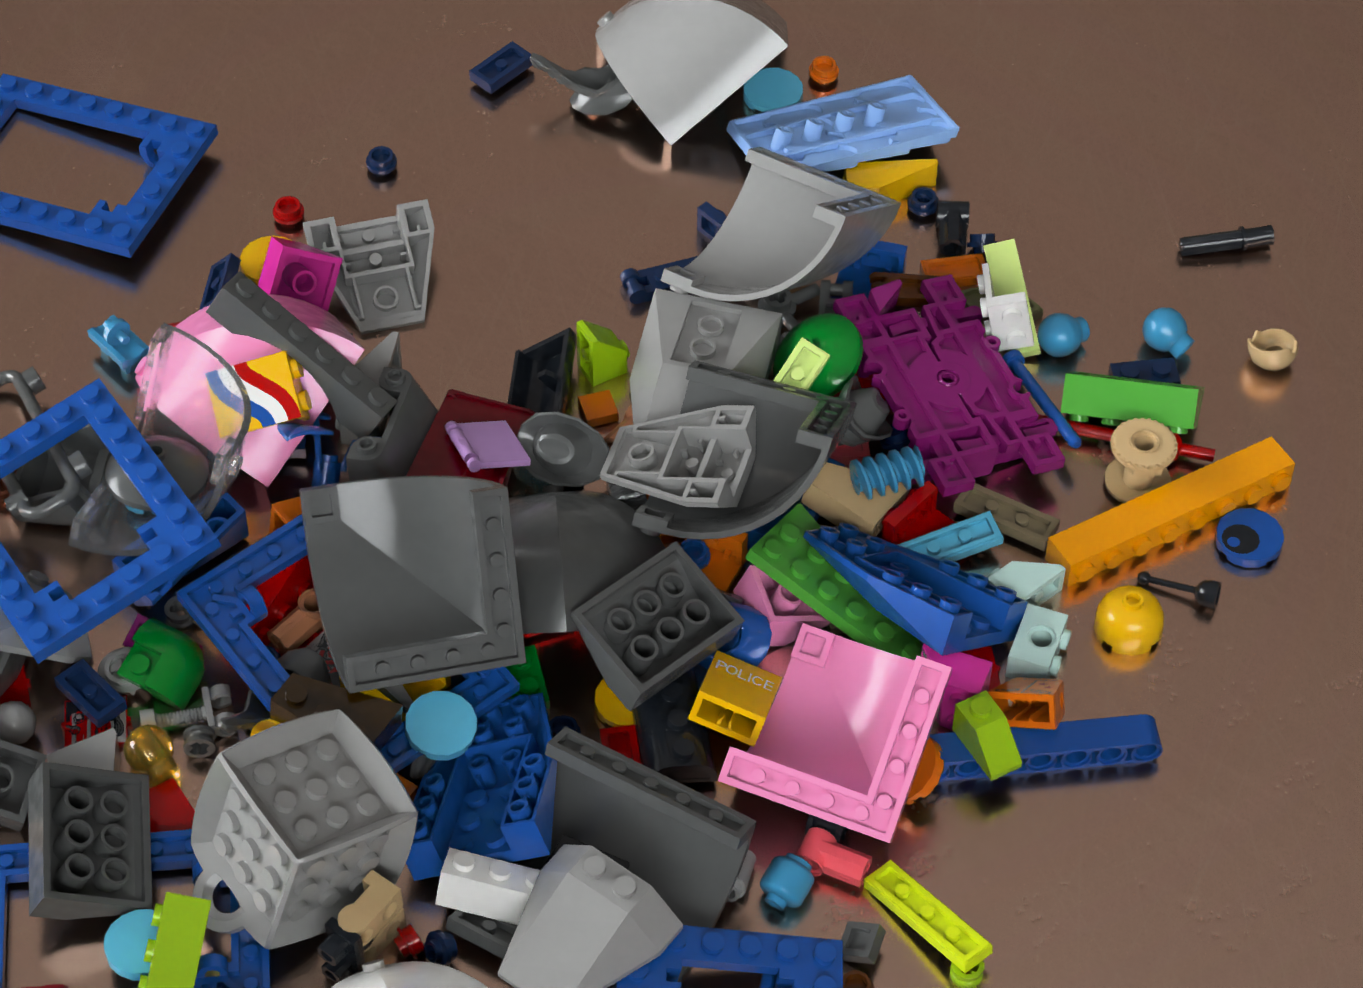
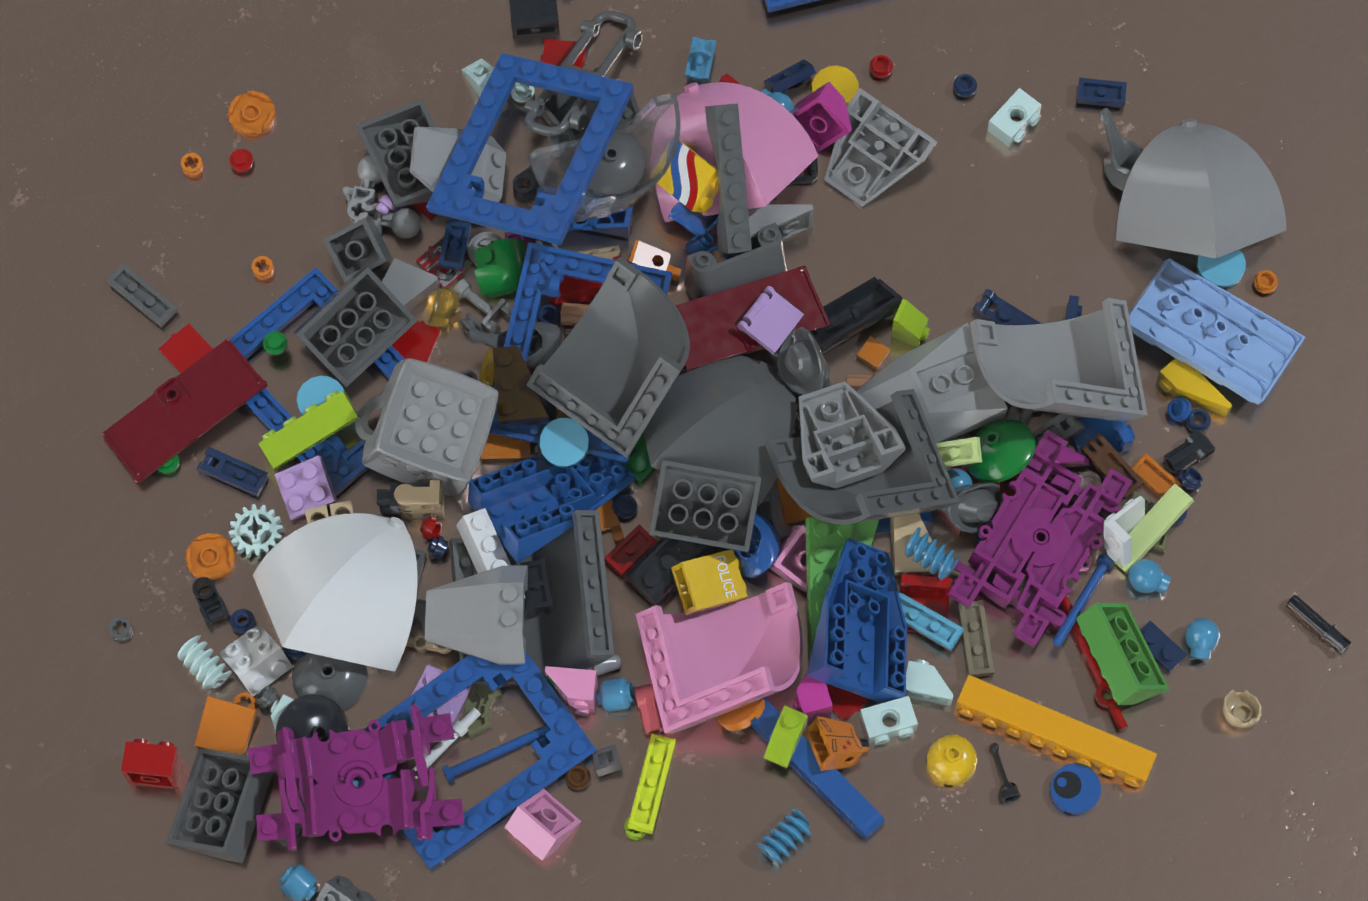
camera: 55 degrees right, 20 degrees up
tan hose [1104,418,1178,503] -> none
none -> green plate [263,331,288,355]
none -> black piece [513,158,558,203]
none -> bright pink slope [545,666,598,716]
none -> dark azure piece [756,808,812,864]
none -> light aqua brick [987,88,1041,148]
none -> blue plate [1167,397,1192,422]

